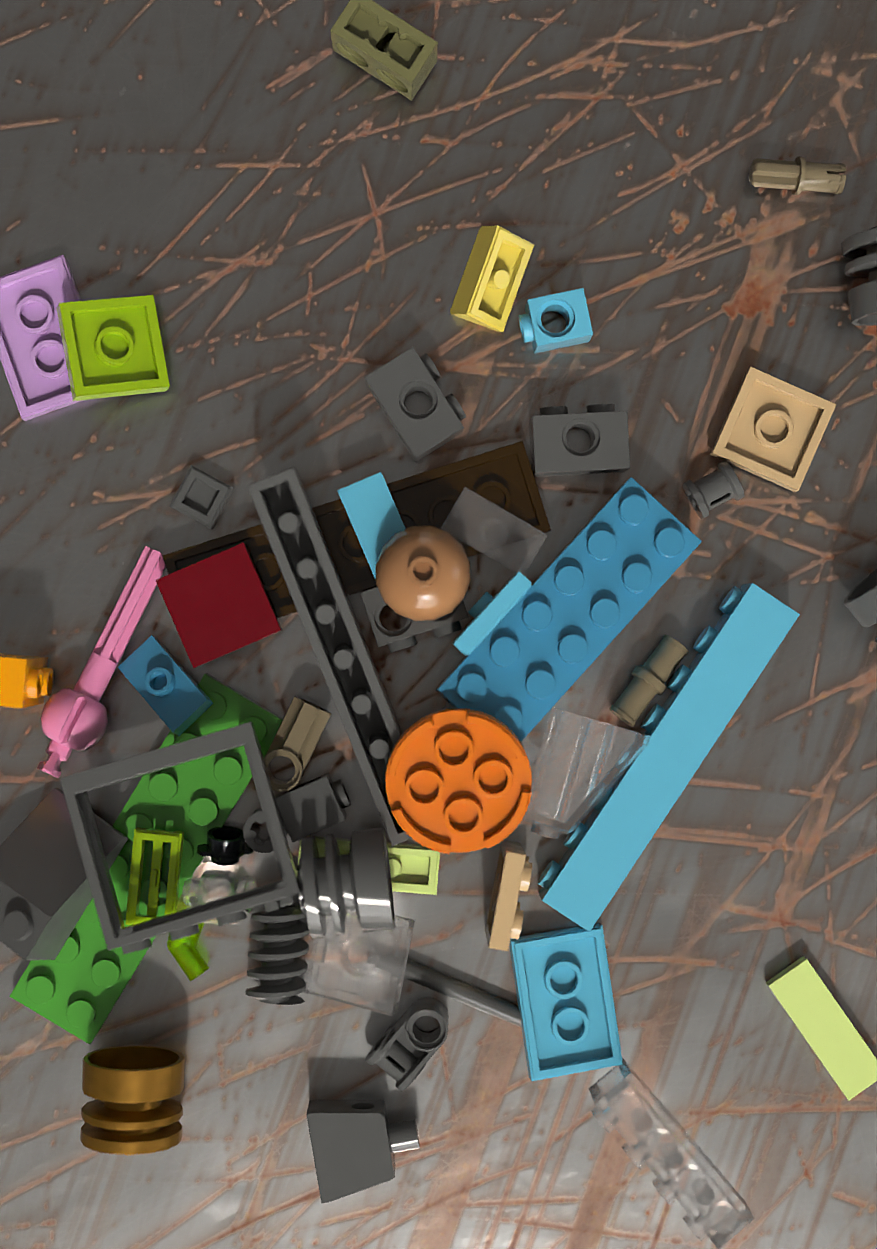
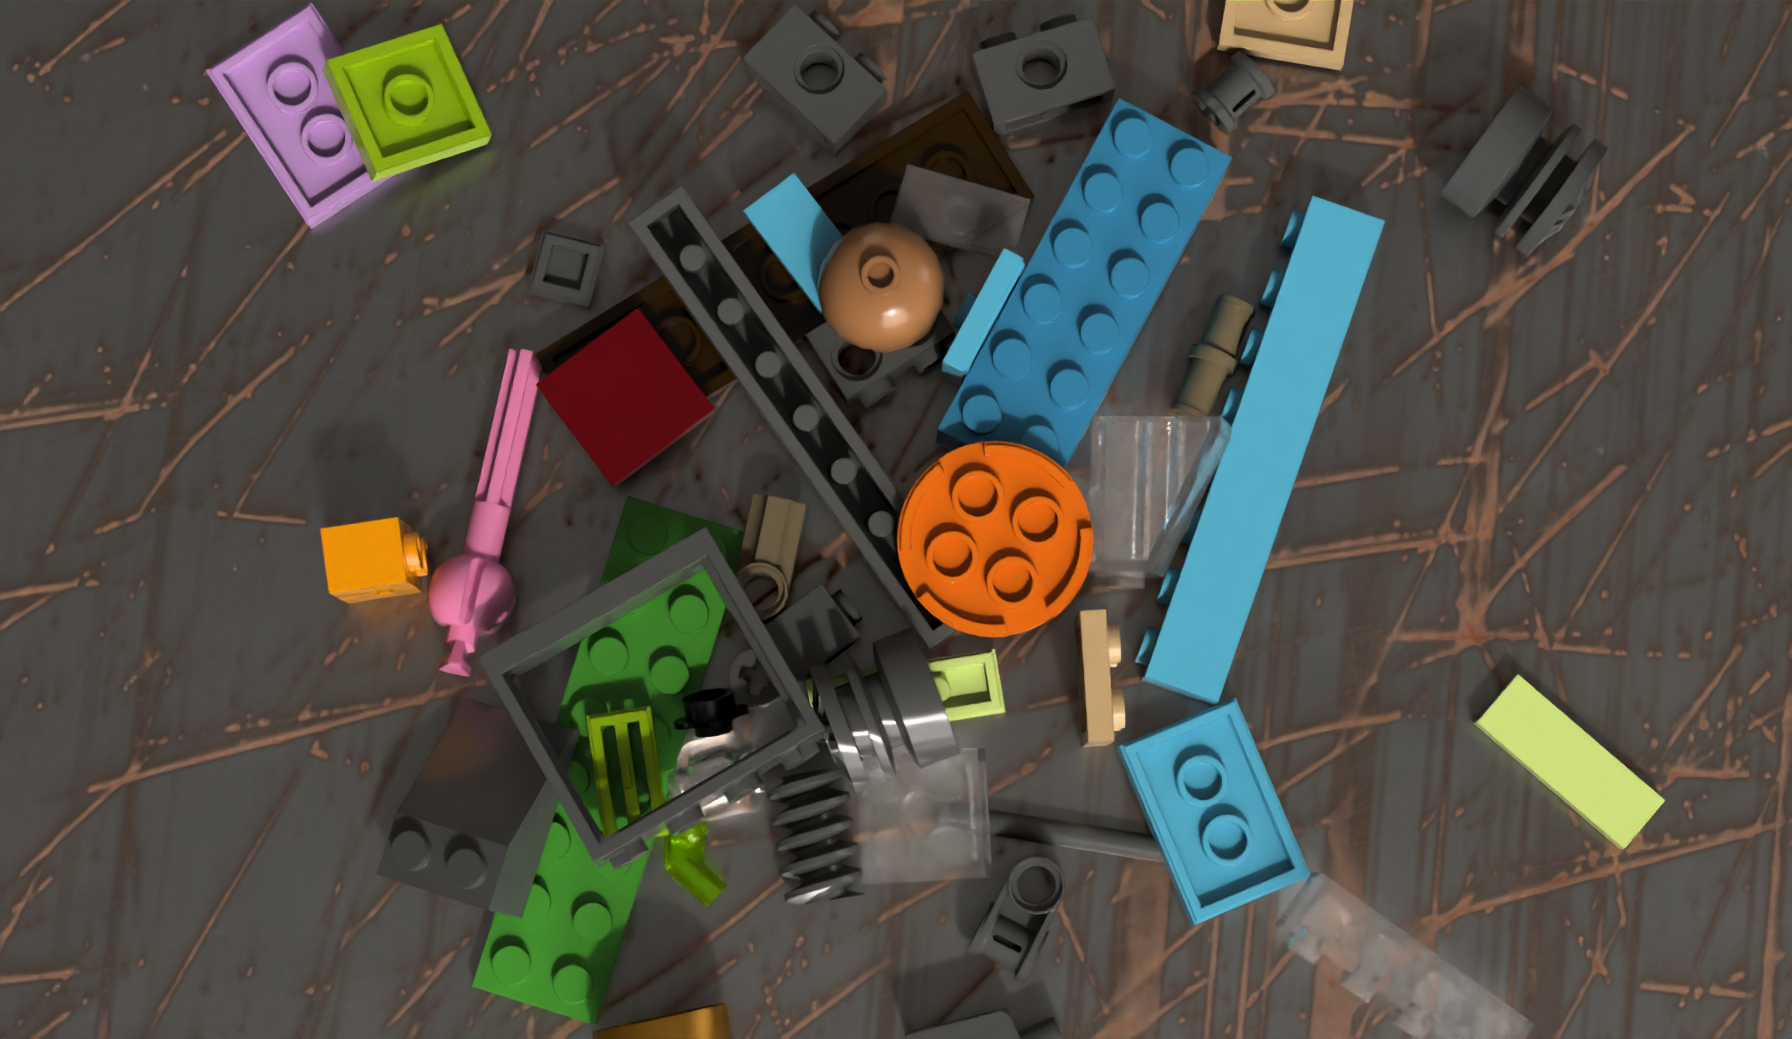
camera: 15 degrees left, 5 degrees down
dark azure plate [118,635,213,736] -> none

